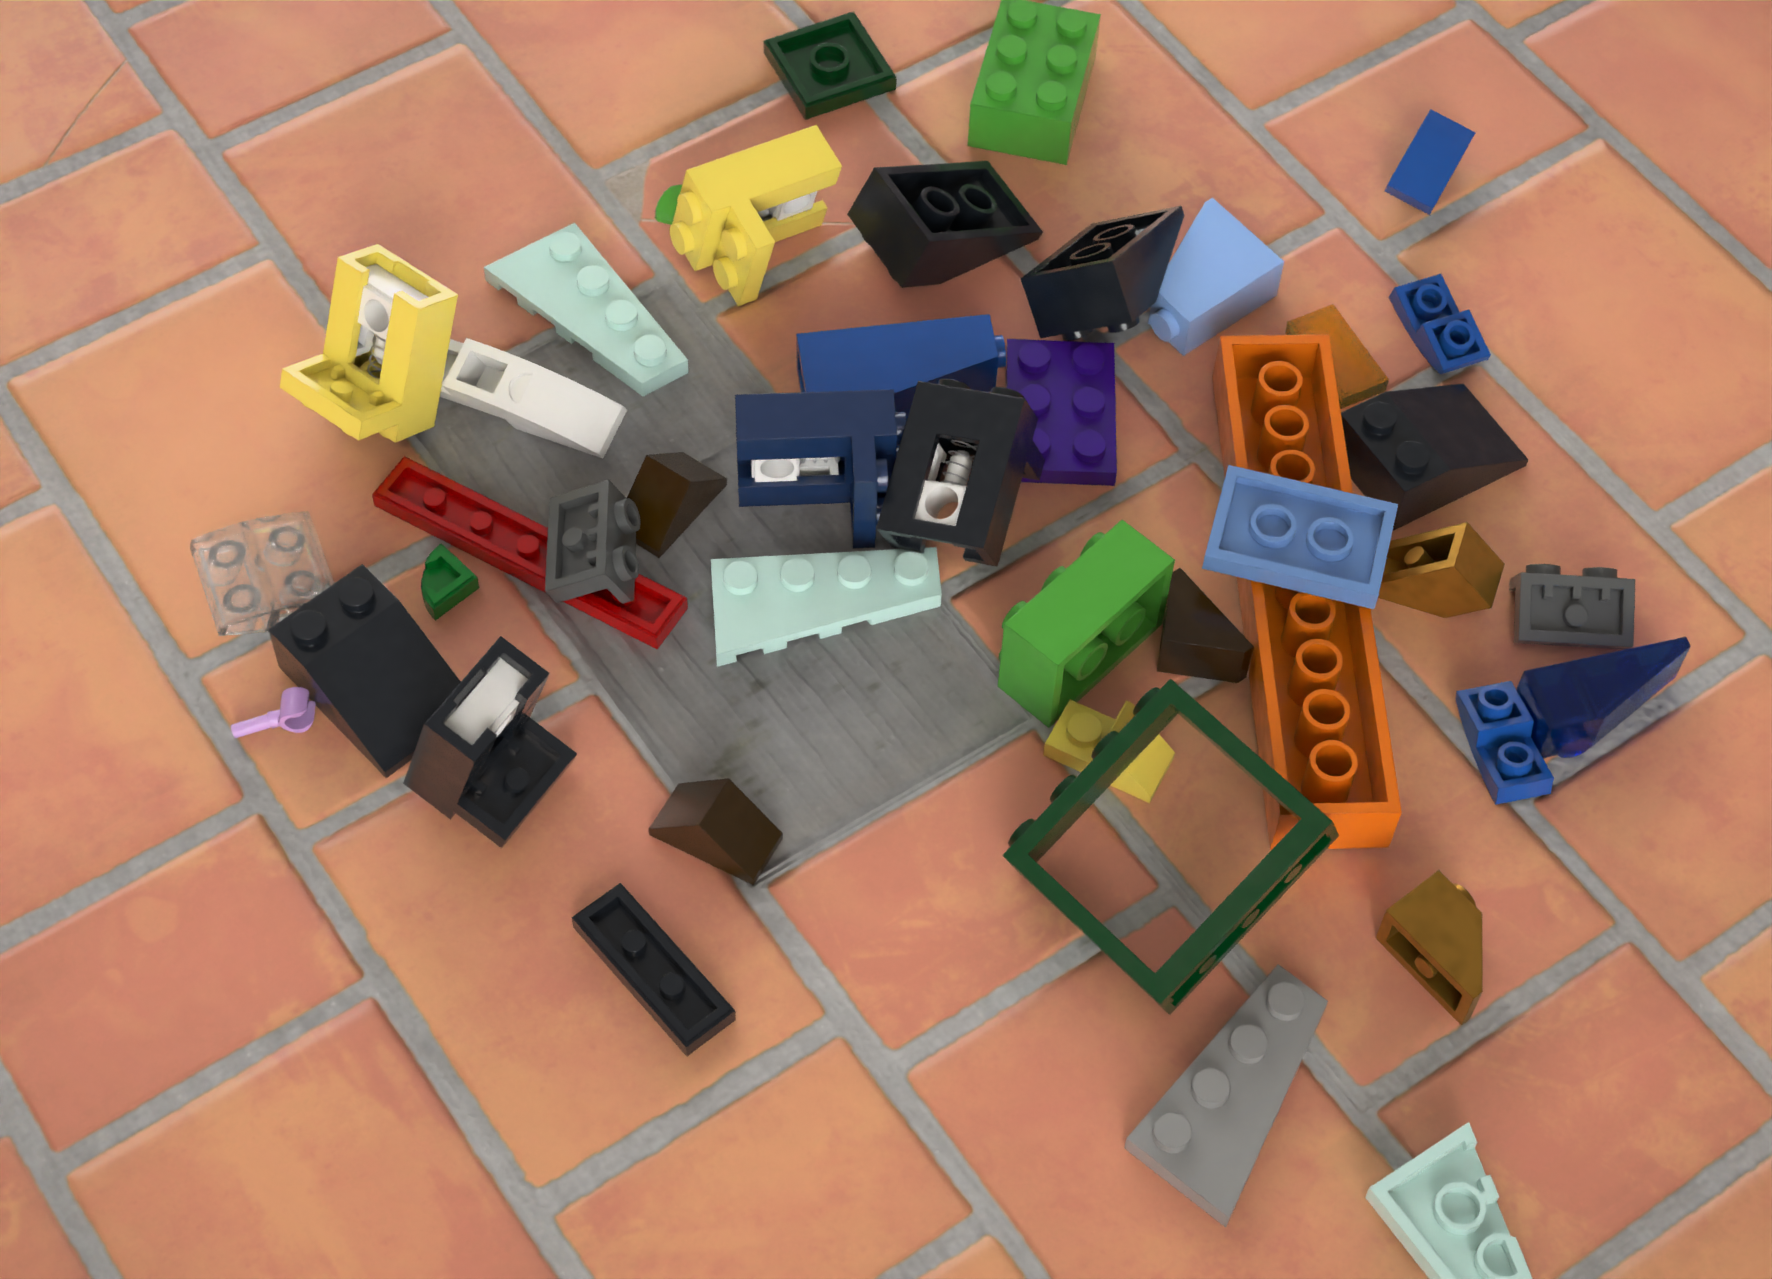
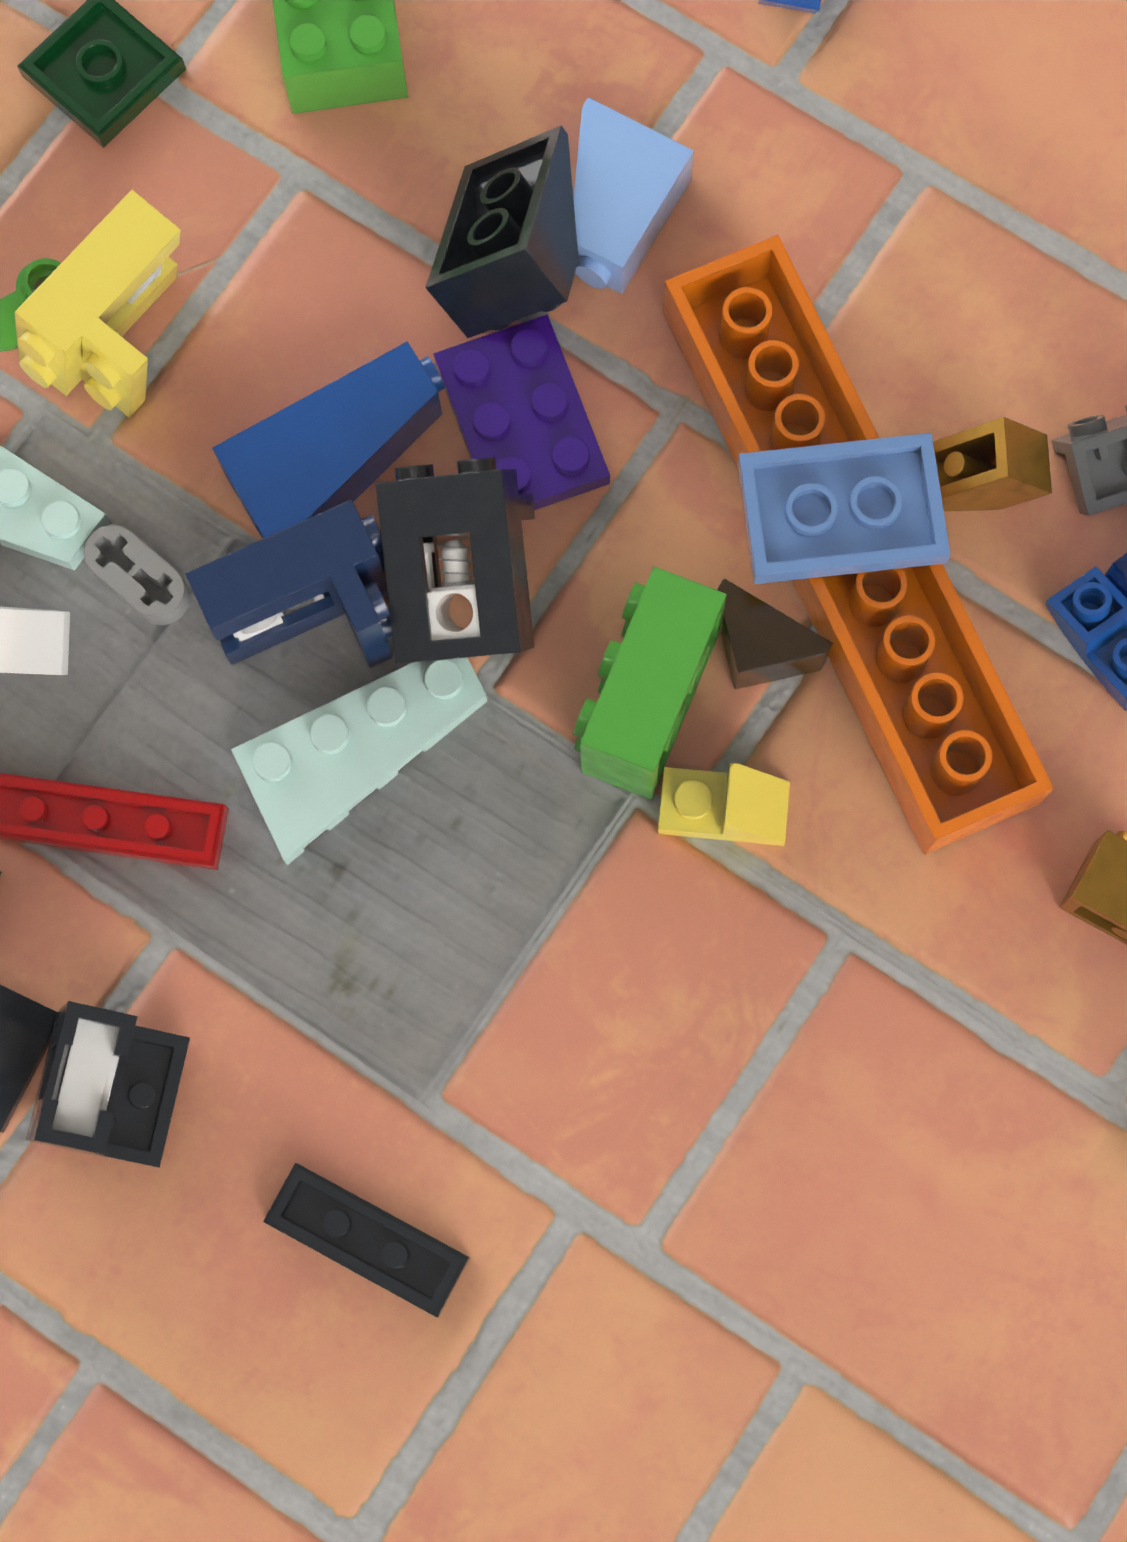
camera: 15 degrees left, 20 degrees up
dark grey bracket [545,480,641,604] -> none
dark brown slope [627,452,727,558] -> none
dark brown slope [649,778,783,885] -> none
black slope [847,161,1043,288] -> none
dark green window [1002,678,1339,1015] -> none
light grey wing [1124,965,1328,1228] -> none
clear yellow tile [1285,304,1389,409] -> none
black slope [1341,384,1529,531] -> none
blue slope [1389,274,1491,375] -> none
none -> light grey beam [83,525,190,625]

